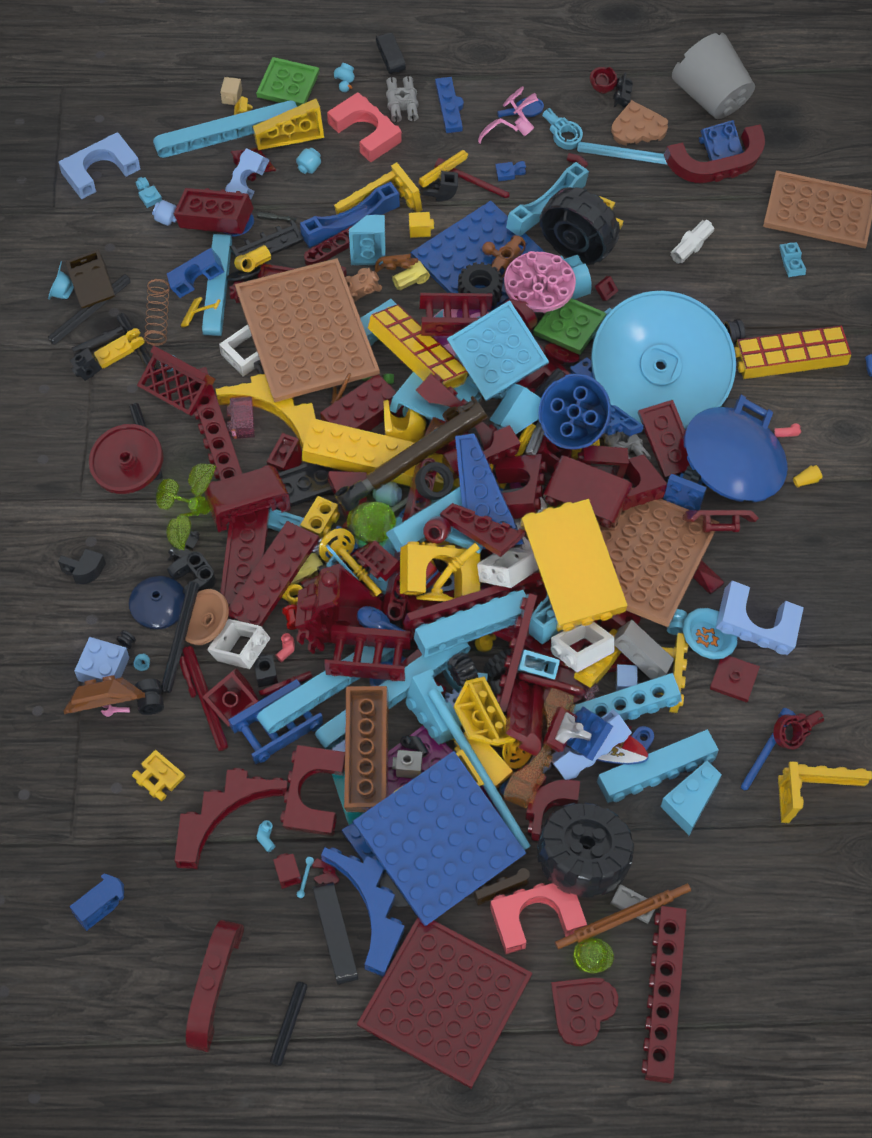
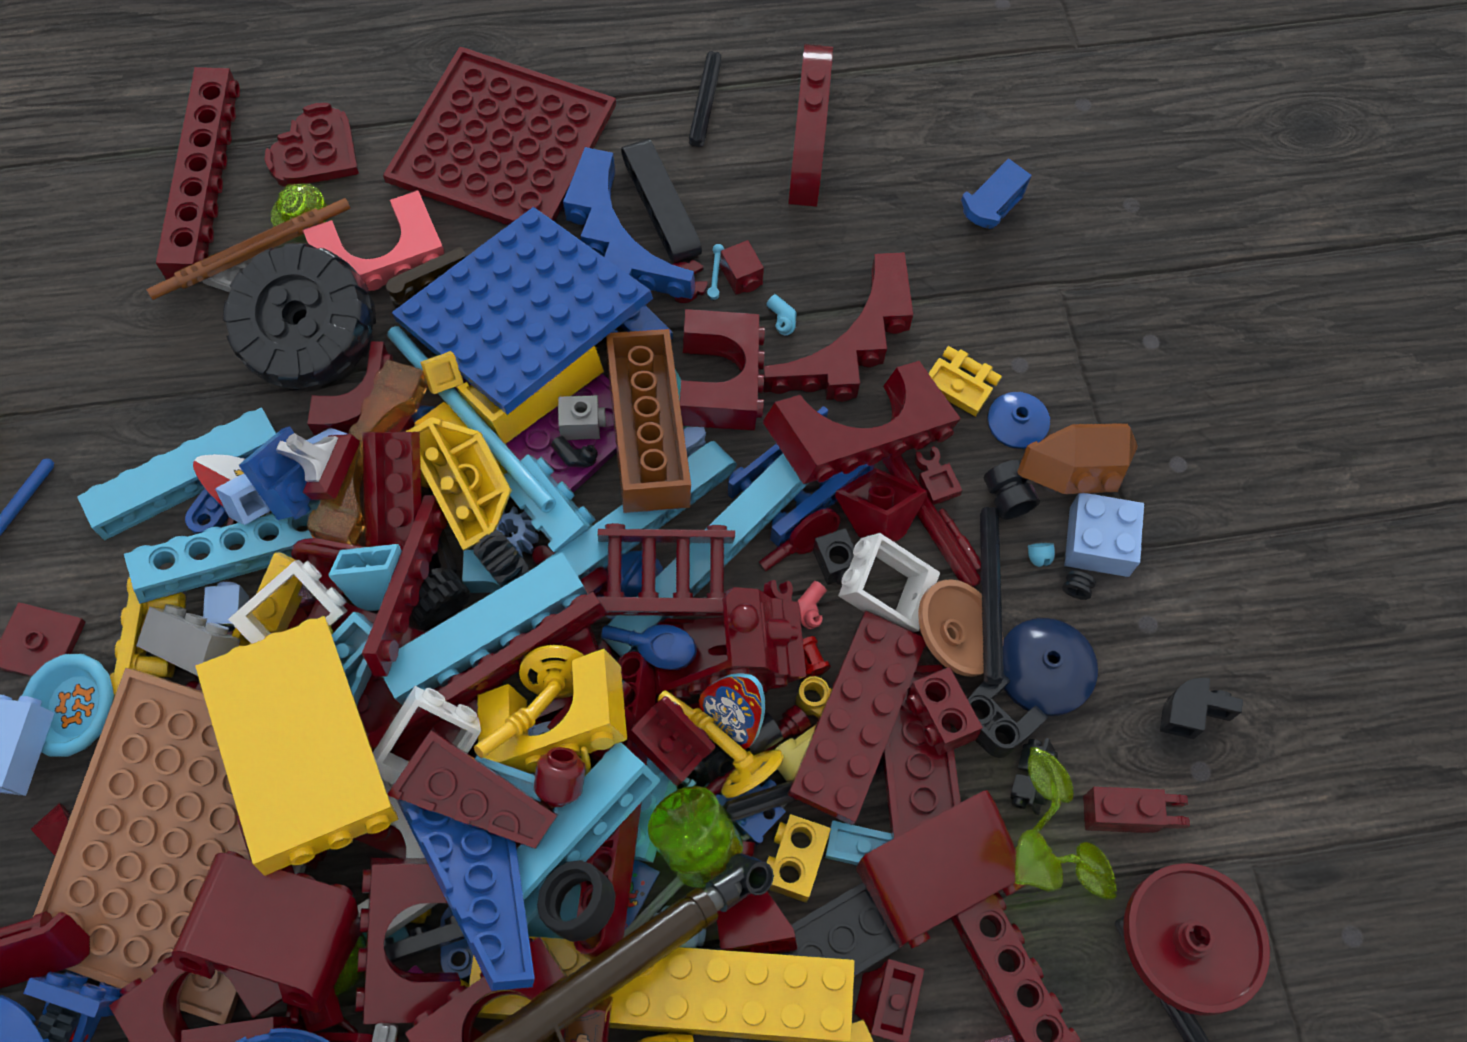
camera: 170 degrees right, 5 degrees up
medium azure wedge [661,761,722,836] -> none
none -> yellow tile [420,351,464,394]
none -> dark red arch [763,361,961,484]
none -> dark red brick [907,667,983,755]
none -> dark red plate [914,446,963,505]
none -> blue dish [987,392,1050,449]
none -> dark red hinge [1083,787,1190,833]

